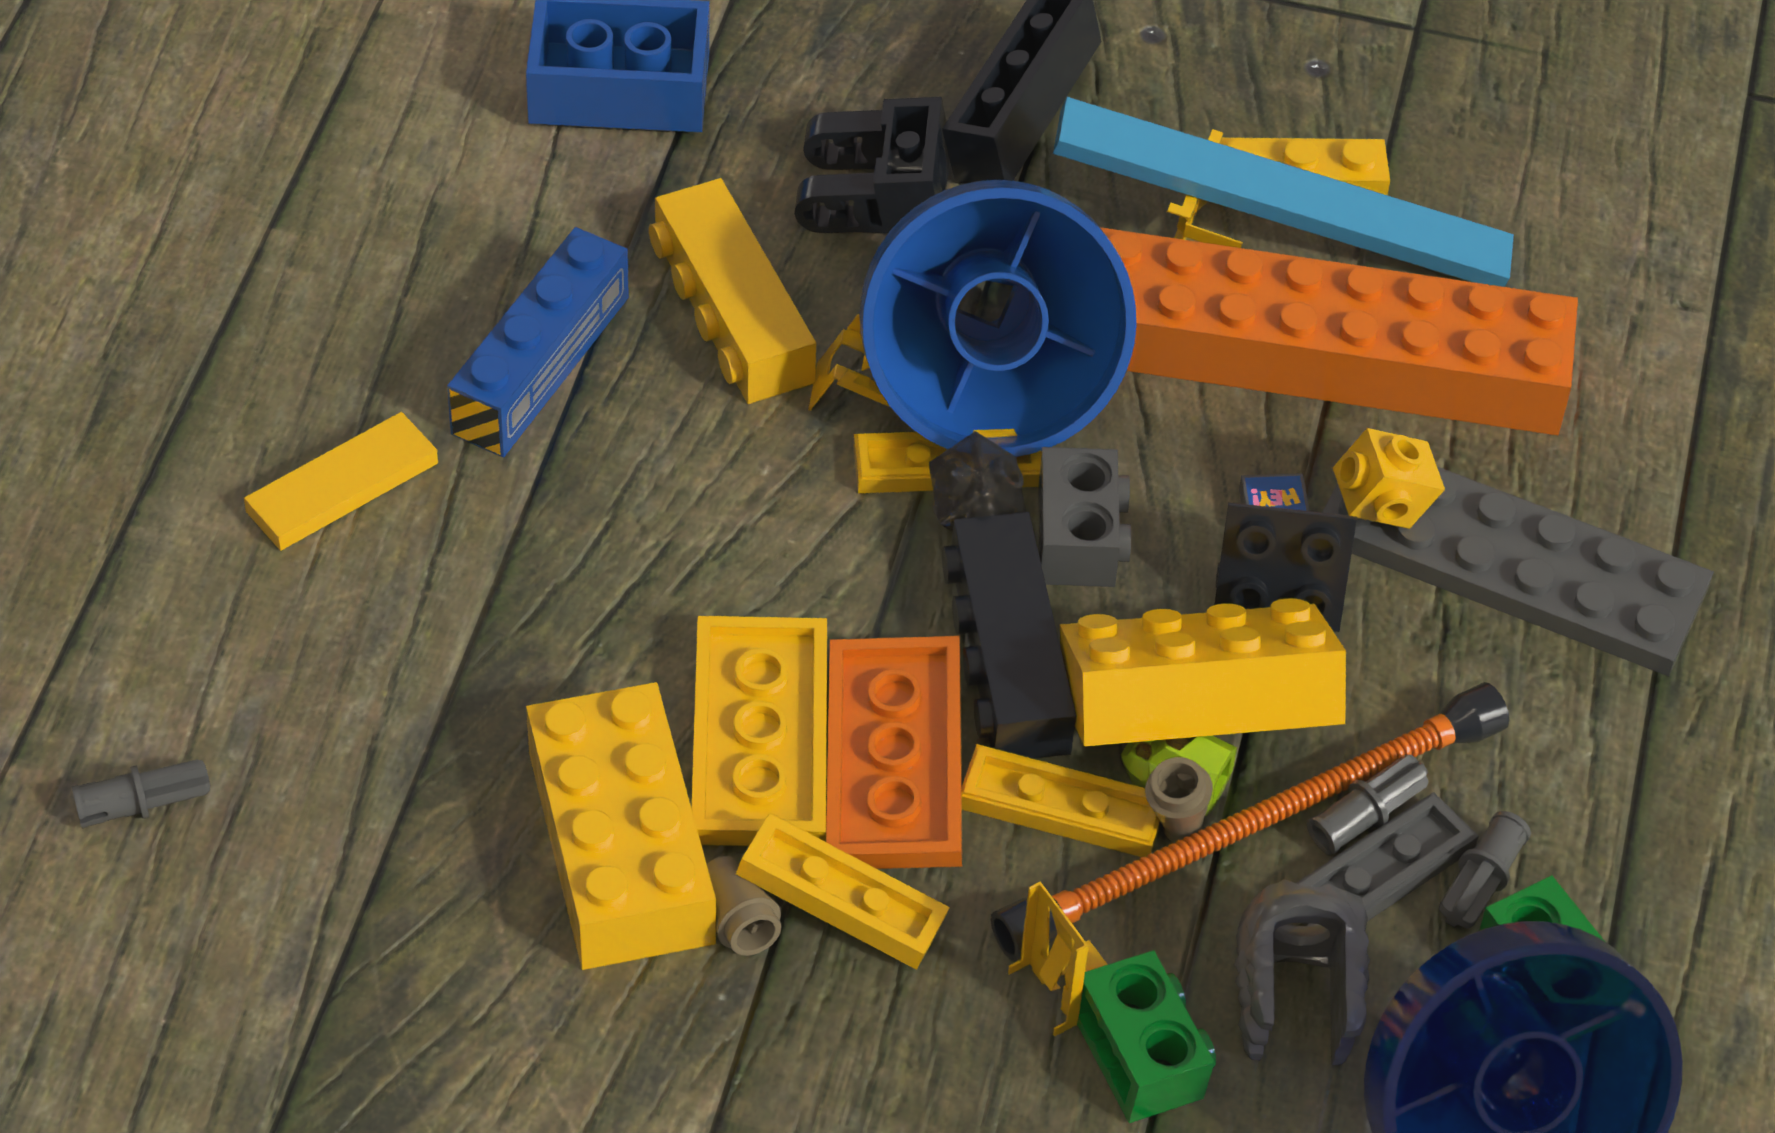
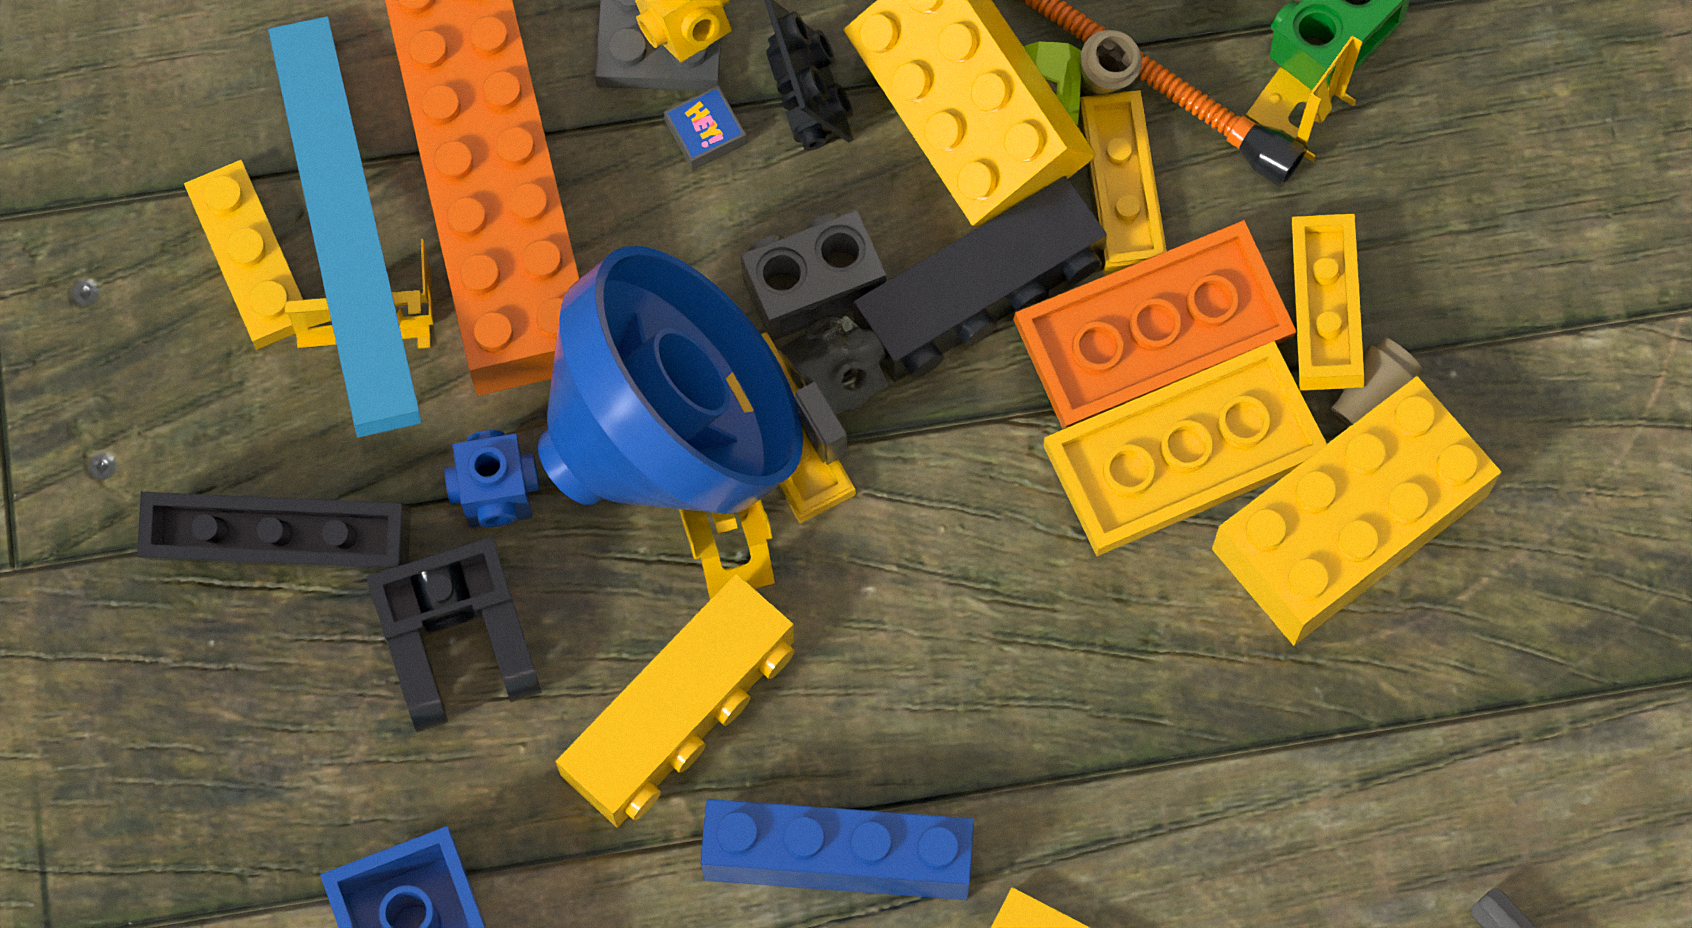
camera: 110 degrees left, 20 degrees up
none -> dark grey tile [794,382,847,465]

